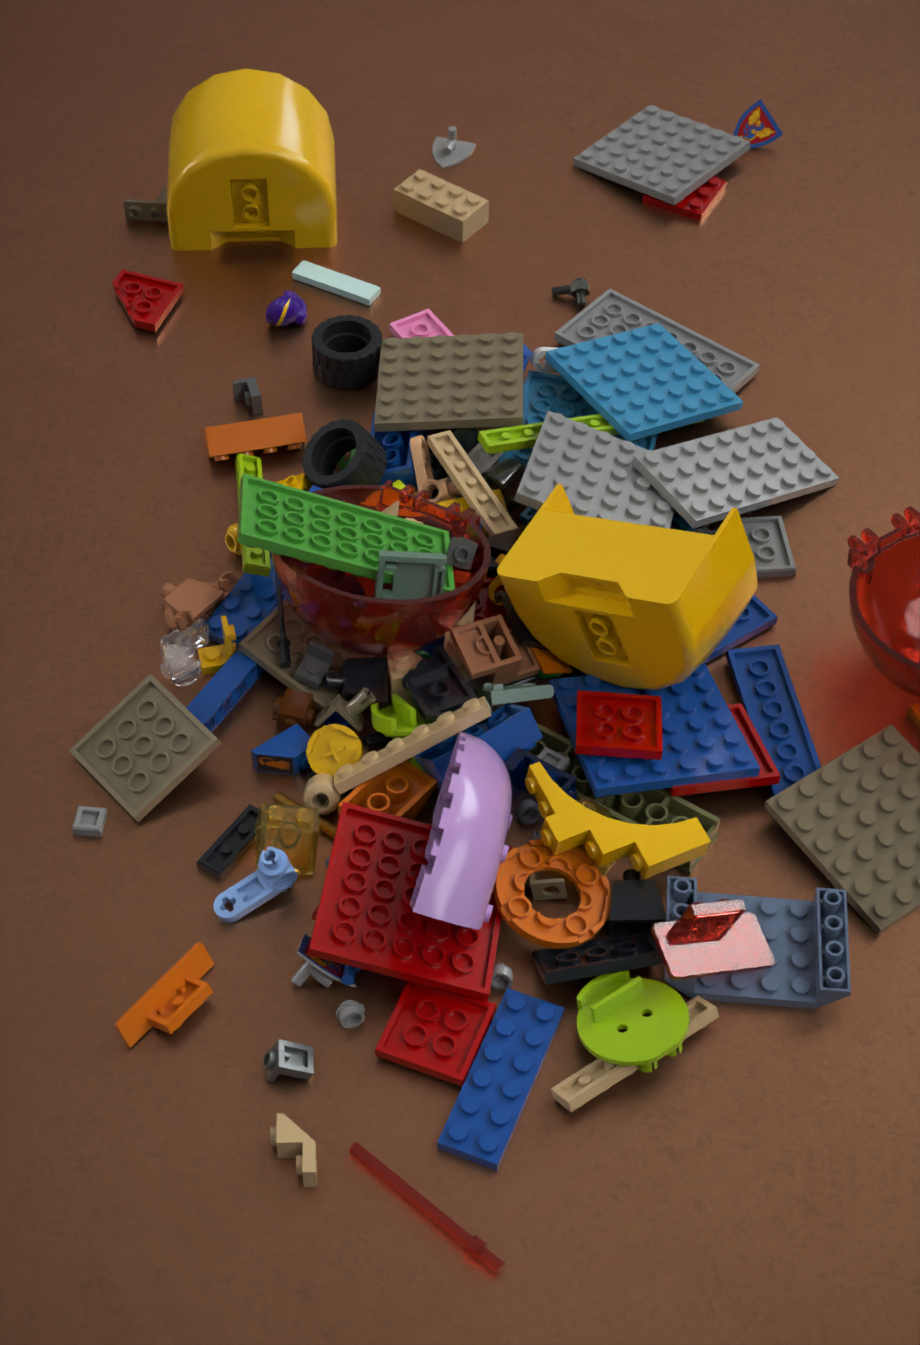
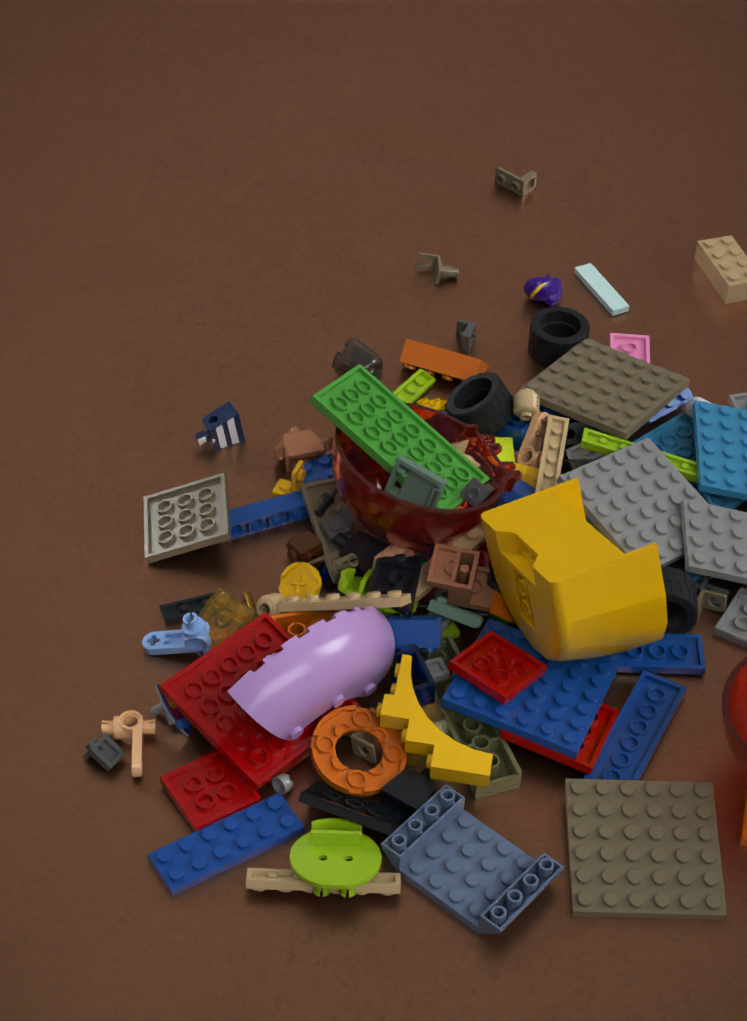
camera: 35 degrees right, 5 degrees down
light grey tile [72,806,108,837] -> none
red plate [112,269,185,332] -> none
orange bracket [114,942,214,1048] -> none
clear head [160,618,209,687] -> none
yellow piece [166,68,337,251] -> none
blue slope [251,724,311,775] -> none
tan slope [270,1113,317,1187] -> none
light grey plate [335,1000,365,1028] -> none
clear red bar [349,1142,505,1274] -> none
clear red bracket [651,898,775,980] -> none
none -> light nougat piece [101,710,156,777]
none -> dark blue torso [194,401,245,451]
none -> clear smoke cylinder [332,337,383,380]
none -> dark tan bracket [415,252,459,285]
none -> tan head [513,388,540,421]

